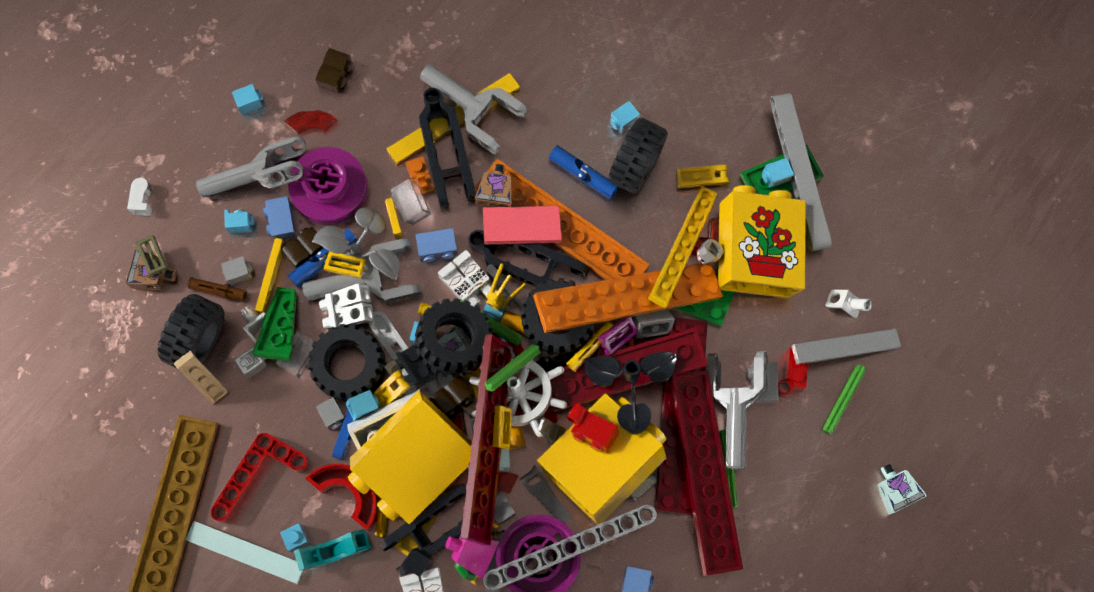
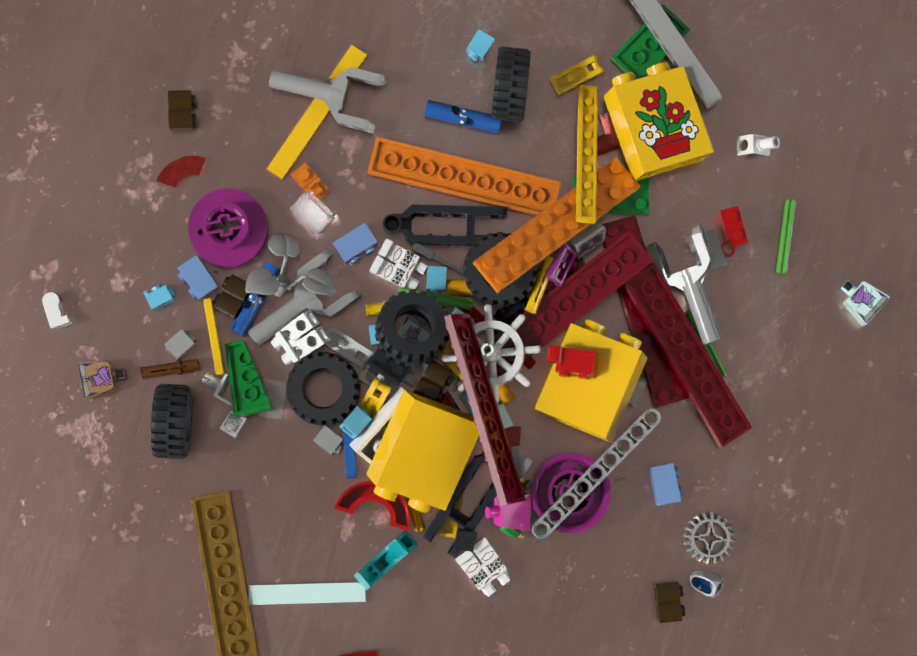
camera: 25 degrees left, 10 degrees up
olive tile [135,235,169,277] -> none
tan plate [174,351,229,404] -> none
light grey piece [196,136,306,198] -> none
red beam [211,433,310,523] -> none
medium azure brick [232,84,263,115] -> none
medium azure brick [280,523,311,553] -> none
yellow tile [323,251,367,279] -> none
yellow tile [385,198,403,240] -> none
black piece [419,88,476,208] -> none
torso [475,164,512,207] -> none
coral tile [483,206,561,244] -> none
bright green axle [485,344,540,392] -> none
yellow plant [486,263,526,311] -> none
yellow tile [493,406,512,449] -> none
flat silver piece [520,465,571,523] -> none
flat silver piece [538,418,566,445] -> none
black plant [585,352,677,435] -> none
light grey rock [697,239,724,265] -> none
medium azure brick [762,158,794,188] -> none
light grey tile [792,329,901,365] -> none

